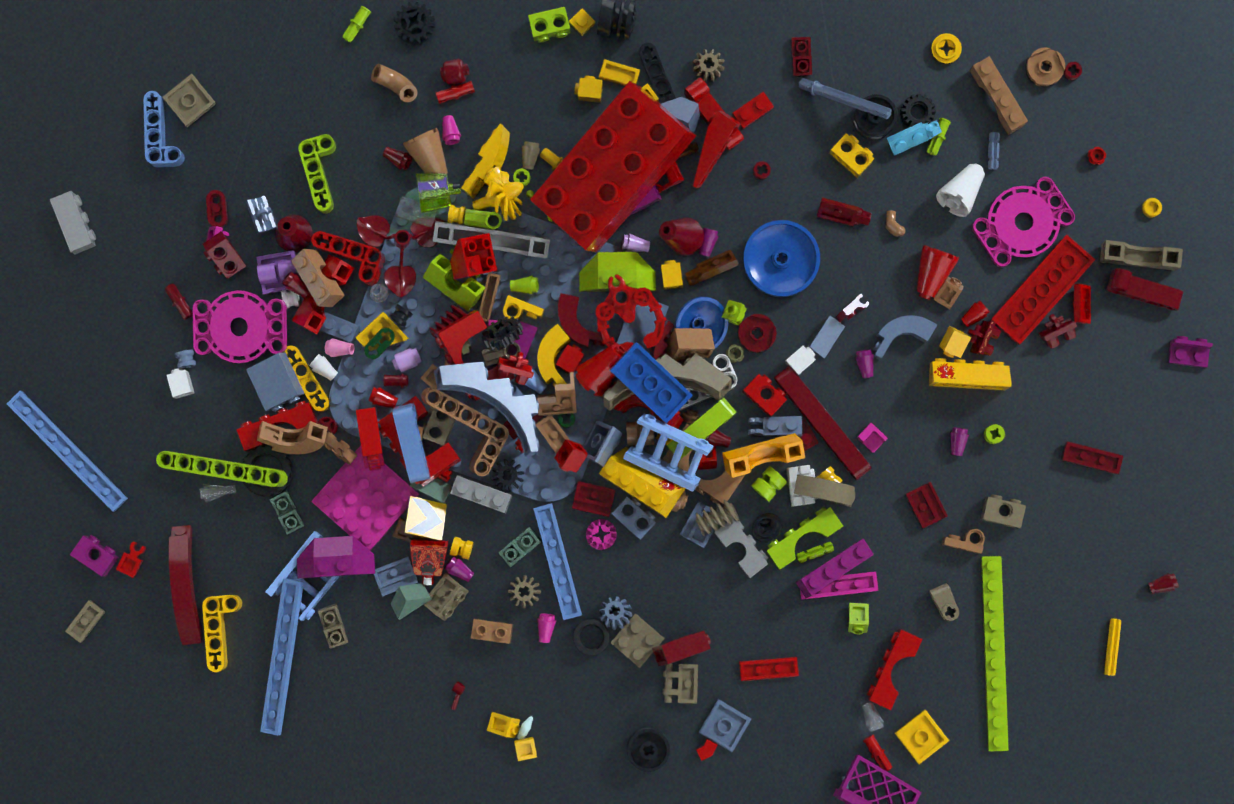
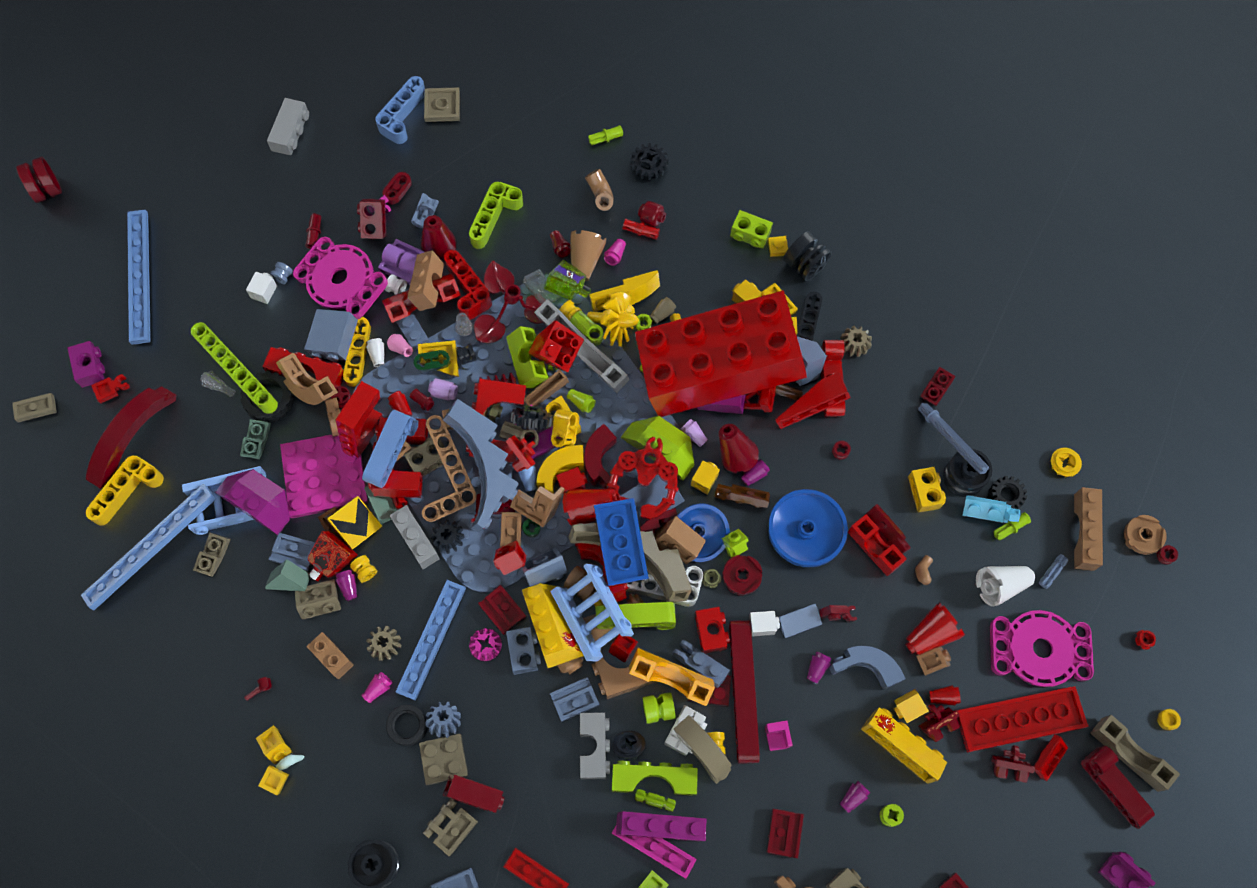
camera: 30 degrees right, 15 degrees down
dark red cone [282,272,310,298] -> none
sand green slope [499,527,542,568] -> none
dark tan piece [696,500,739,536] -> none
dark red cone [705,430,731,448] -> none
red plate [732,91,774,129] -> none
none -> yellow piece [551,409,579,447]
none -> red arch [848,514,907,577]

